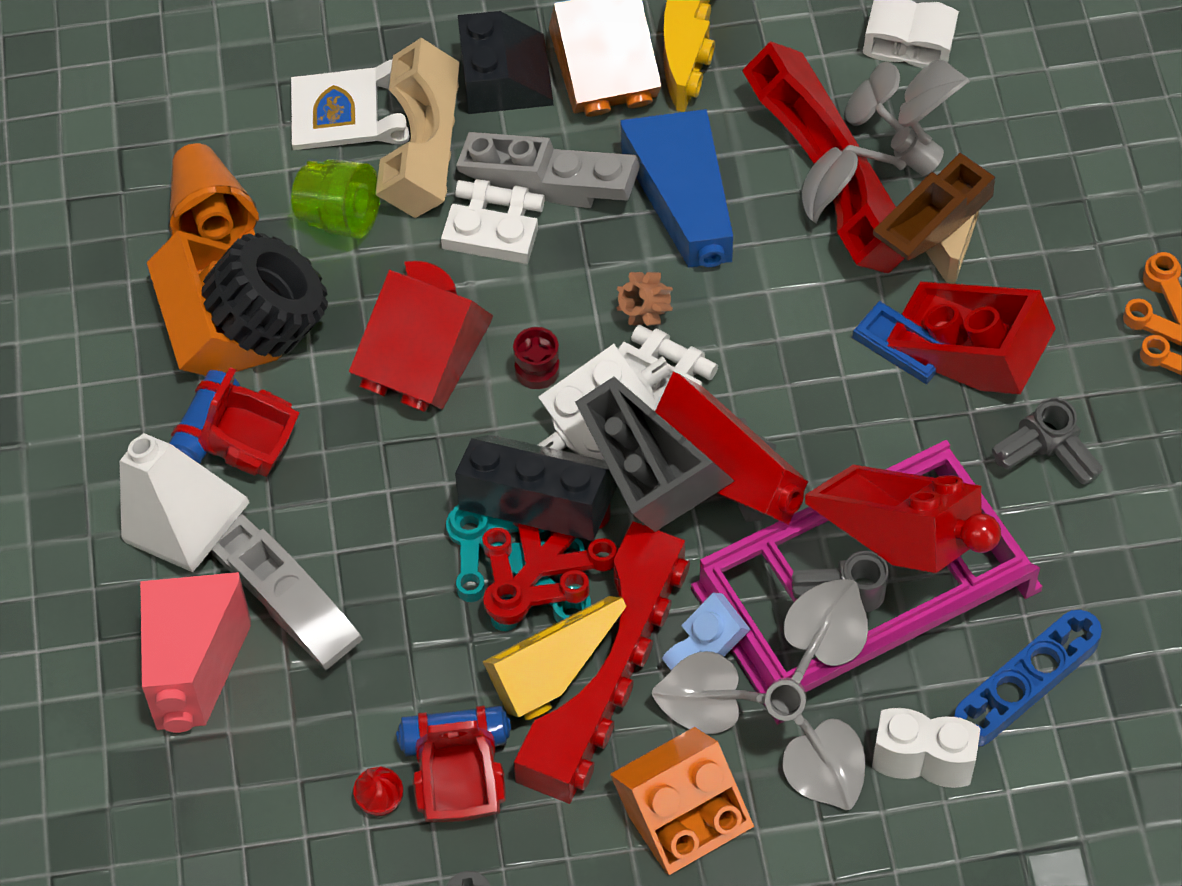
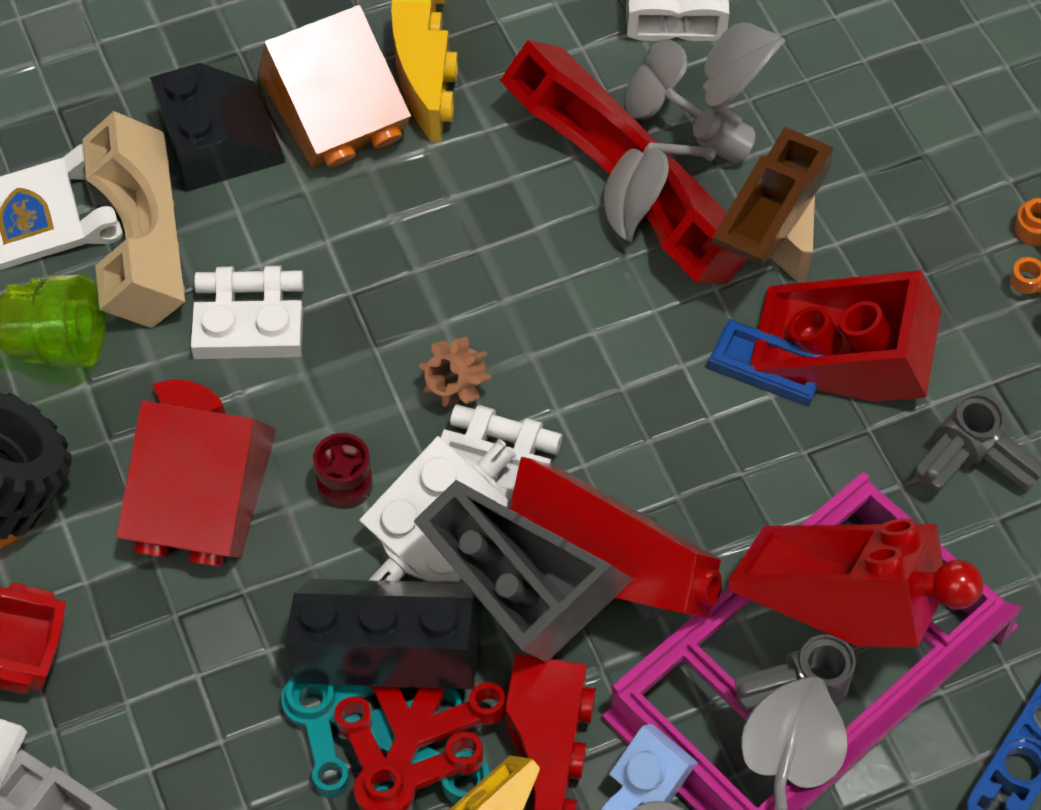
camera: 15 degrees left, 0 degrees up
light grey slope [456,132,640,208] -> none
blue slope [620,109,733,268] -> none

